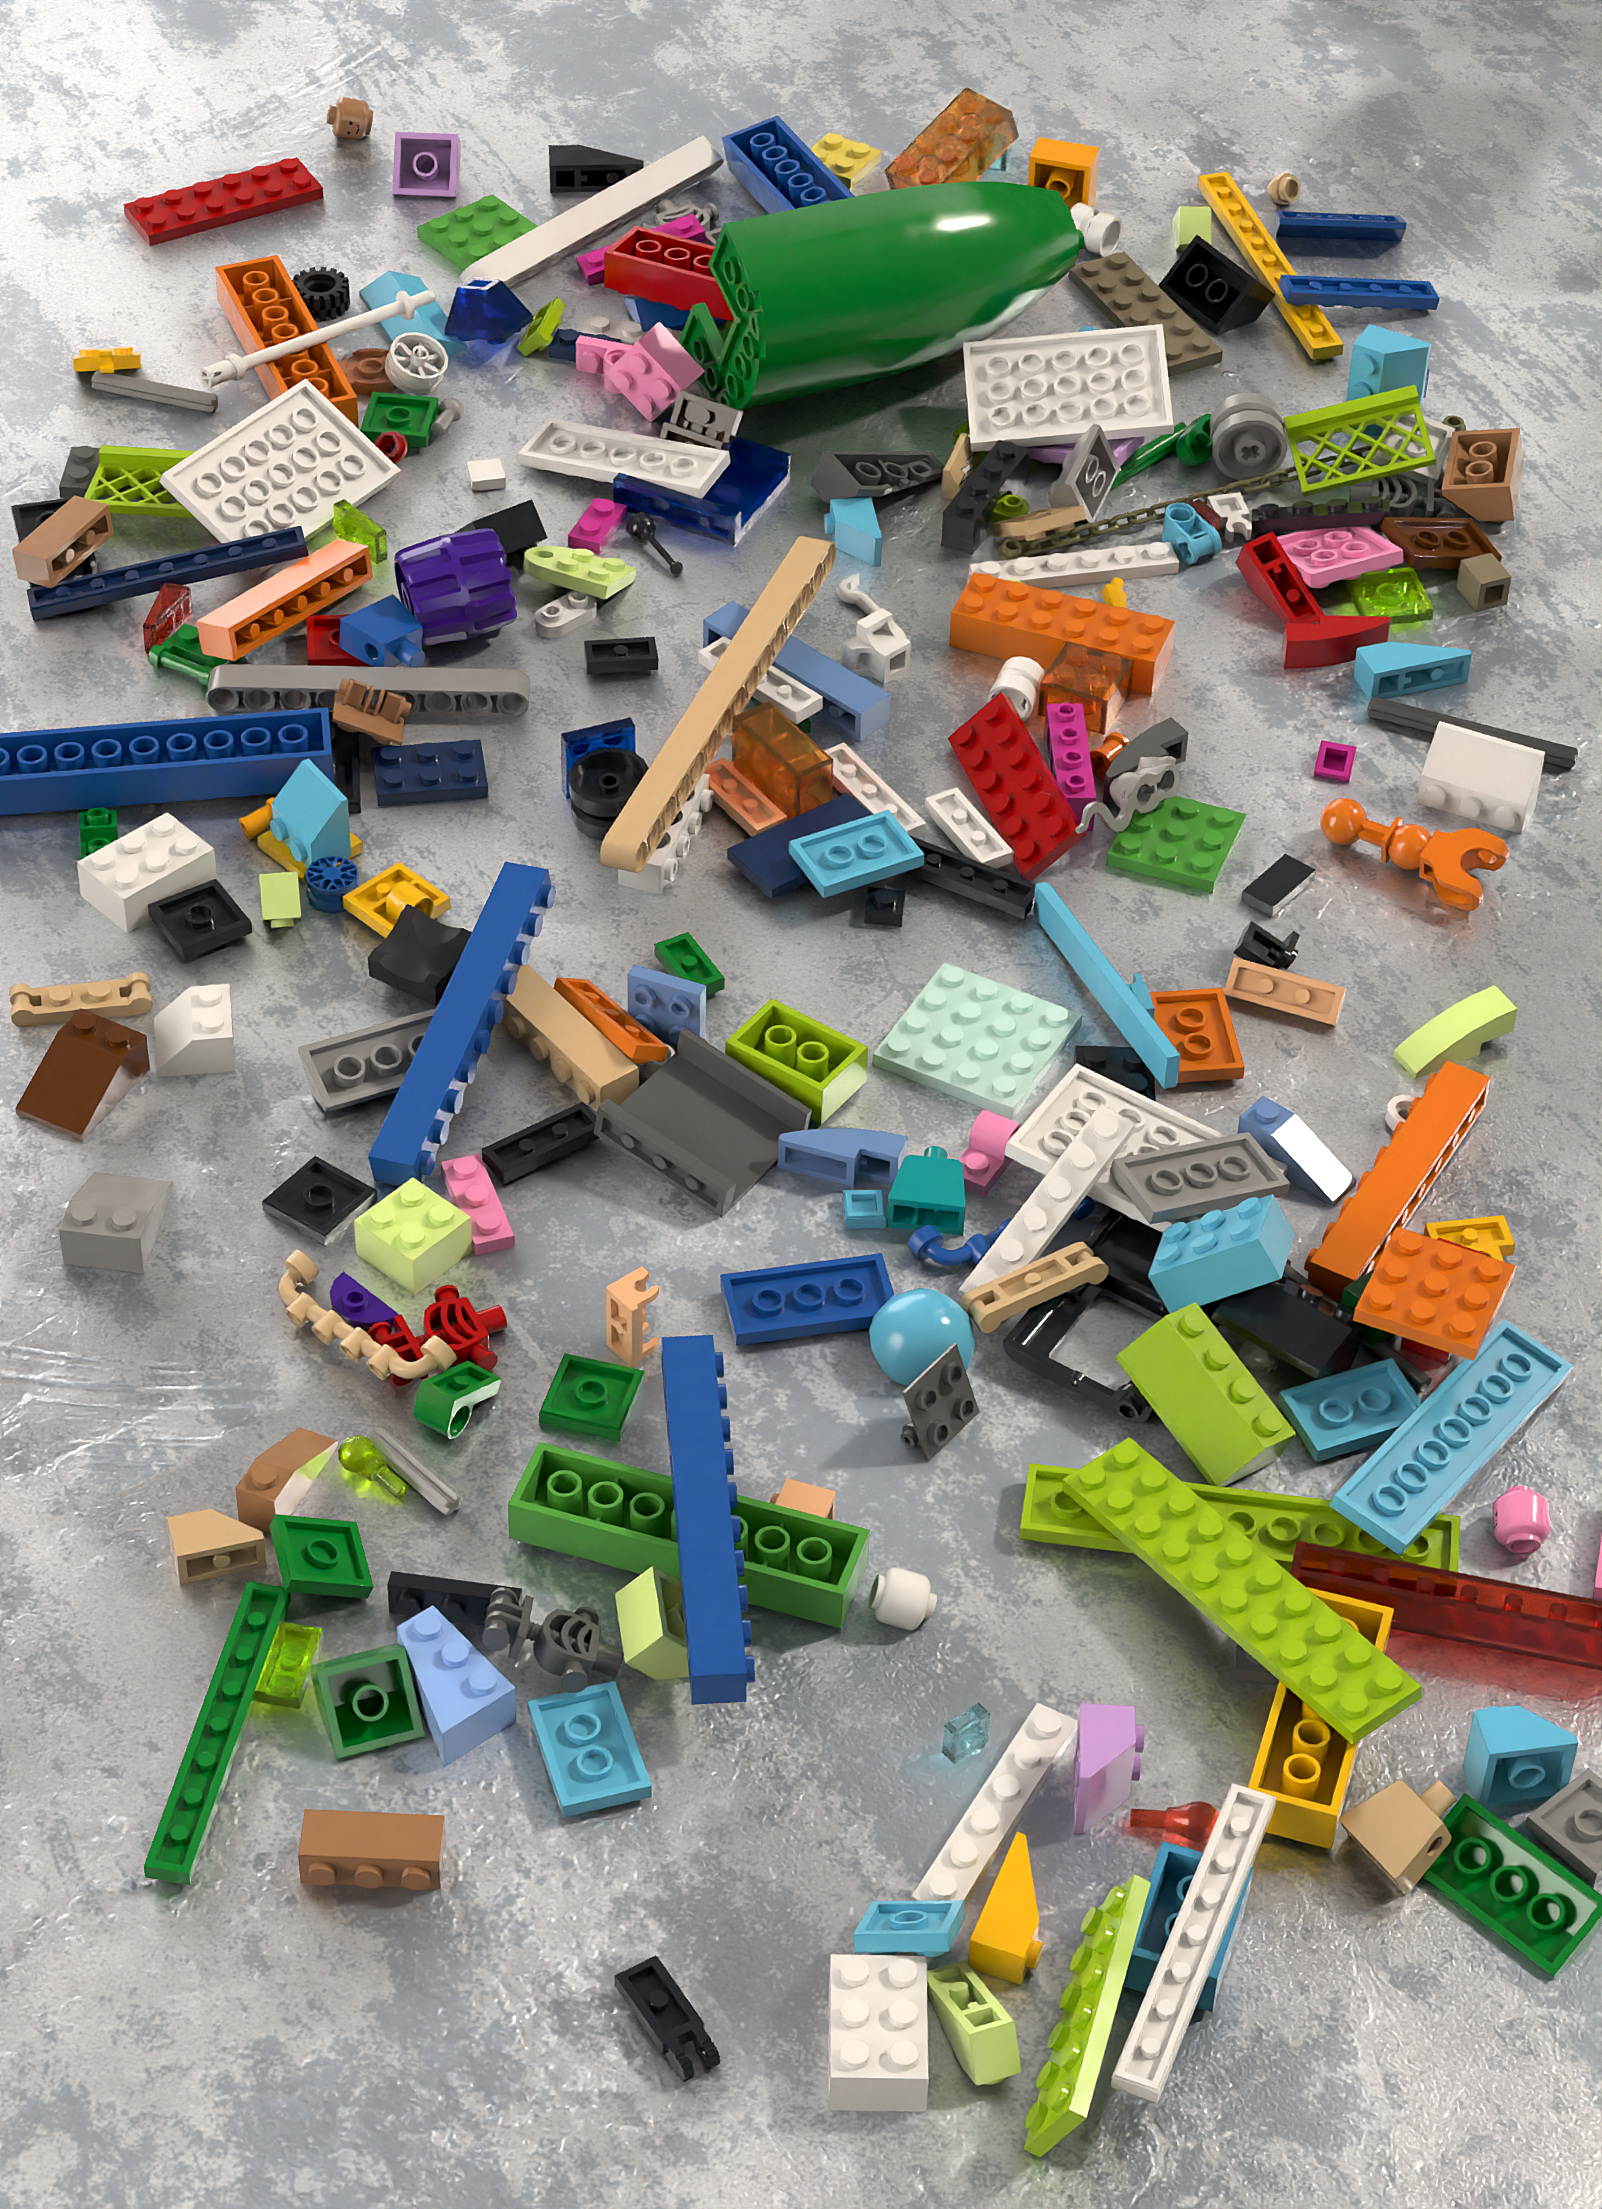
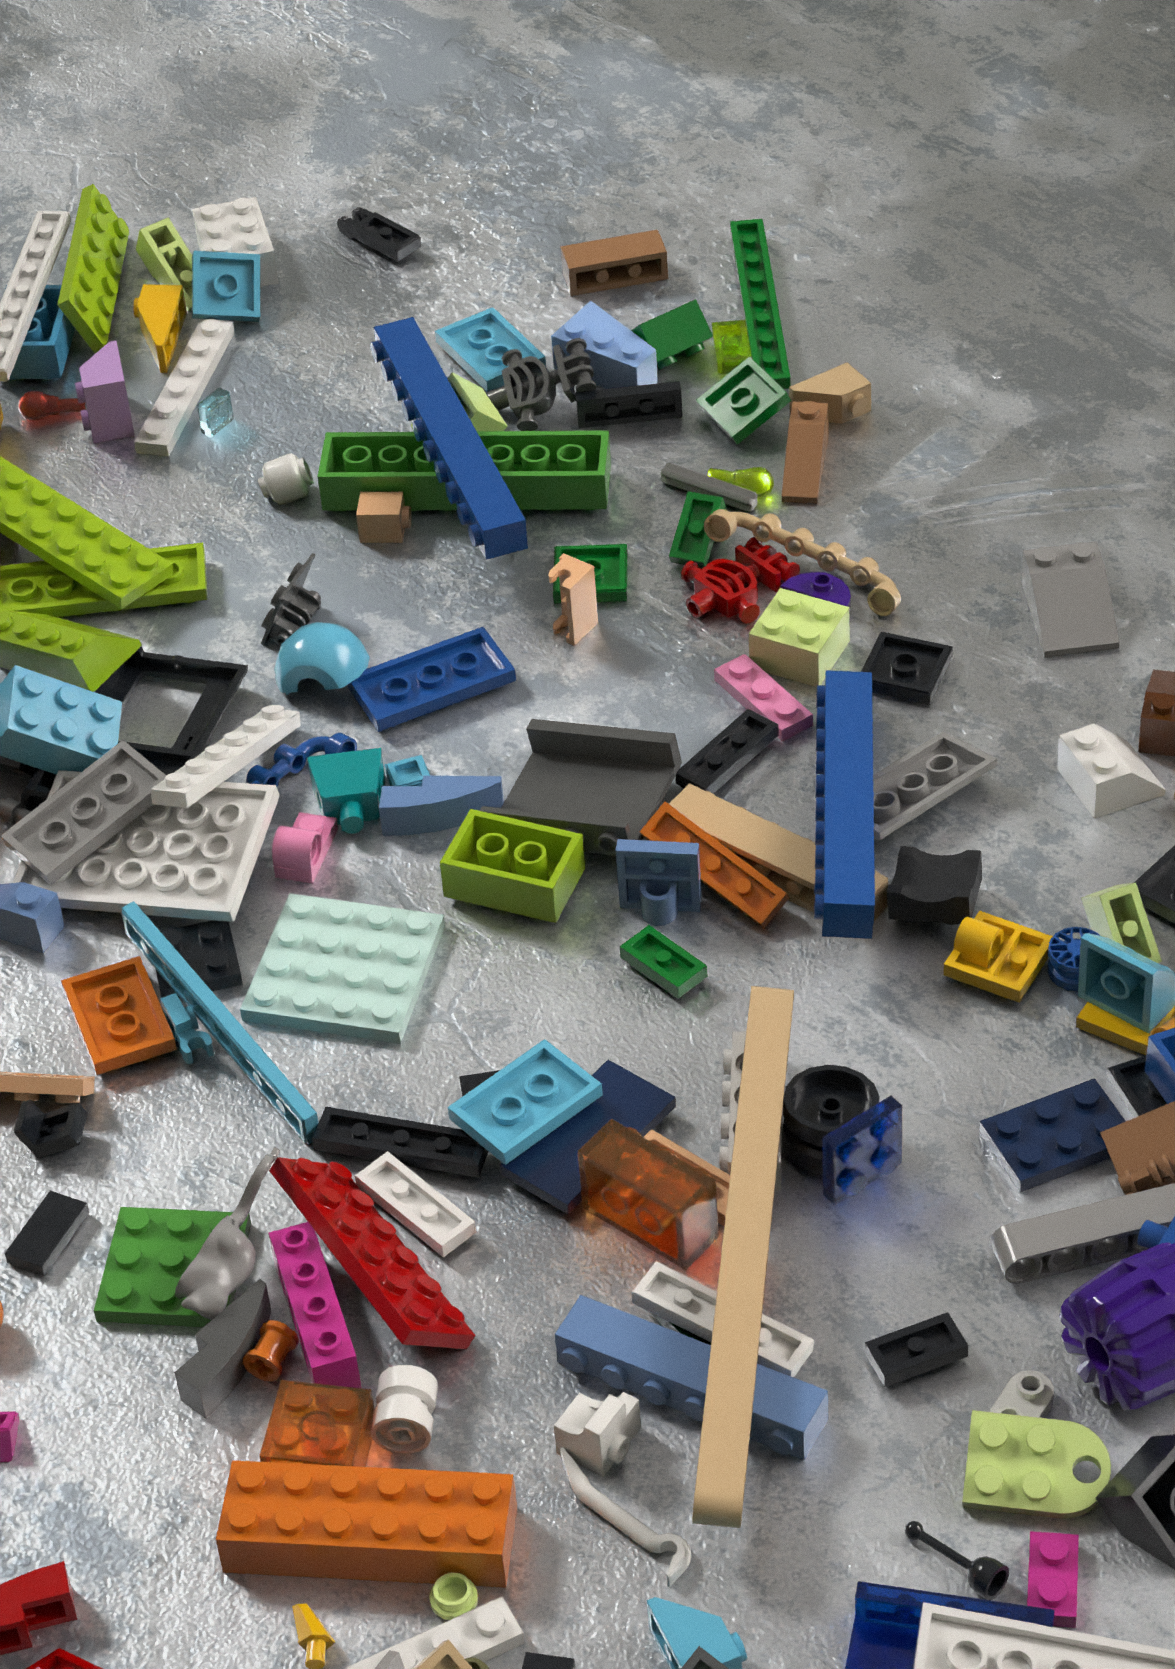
camera: 170 degrees right, 0 degrees up
white plate [813,742,927,838] -> none
tan plate [959,1242,1109,1333] -> none

